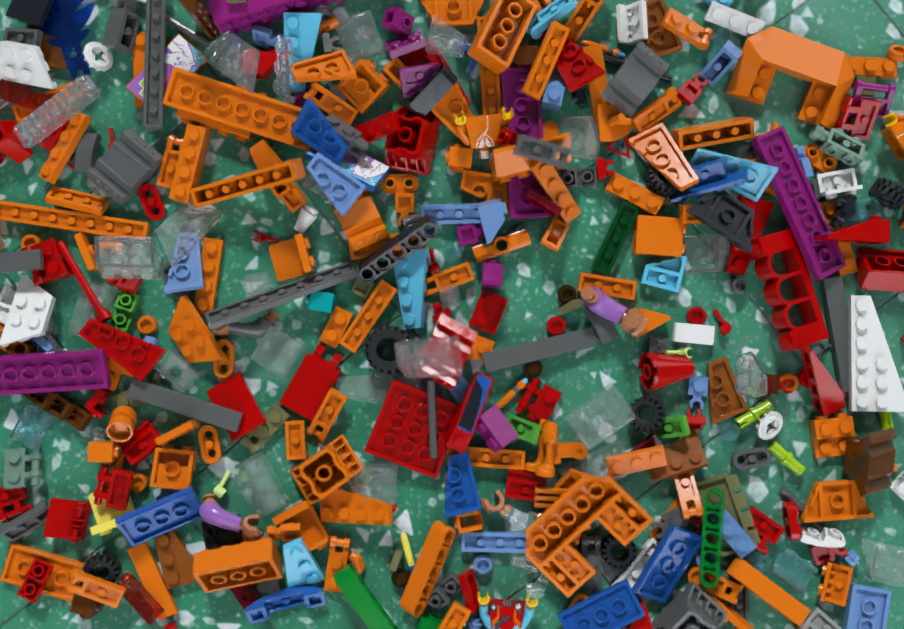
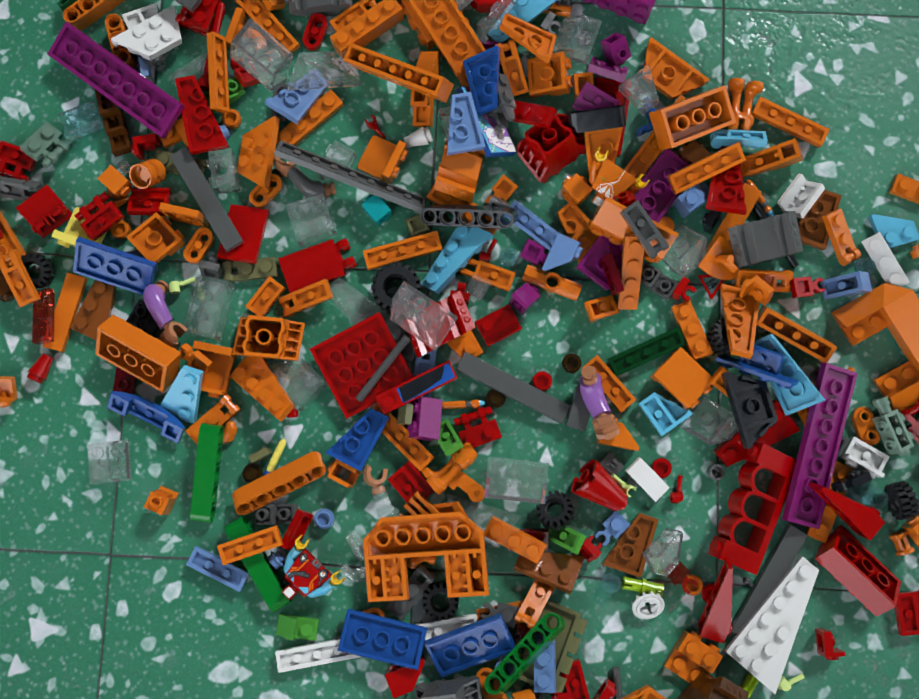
camera: 45 degrees right, 5 degrees down
orange plate [319,306,354,348] -> none
orange plate [381,174,419,194] -> none
medium blue plate [461,531,526,553] -> none
olive tile [558,299,585,315] -> none
dark grey plate [731,447,771,470] -> none
lime pin [767,441,805,476] -> none
medium blue plate [794,145,814,179] -> none
none -> flat silver tile [199,255,223,281]
none -> orange plate [207,31,230,114]
none -> olive tile [397,403,414,425]
none -> orange bracket [739,275,775,306]

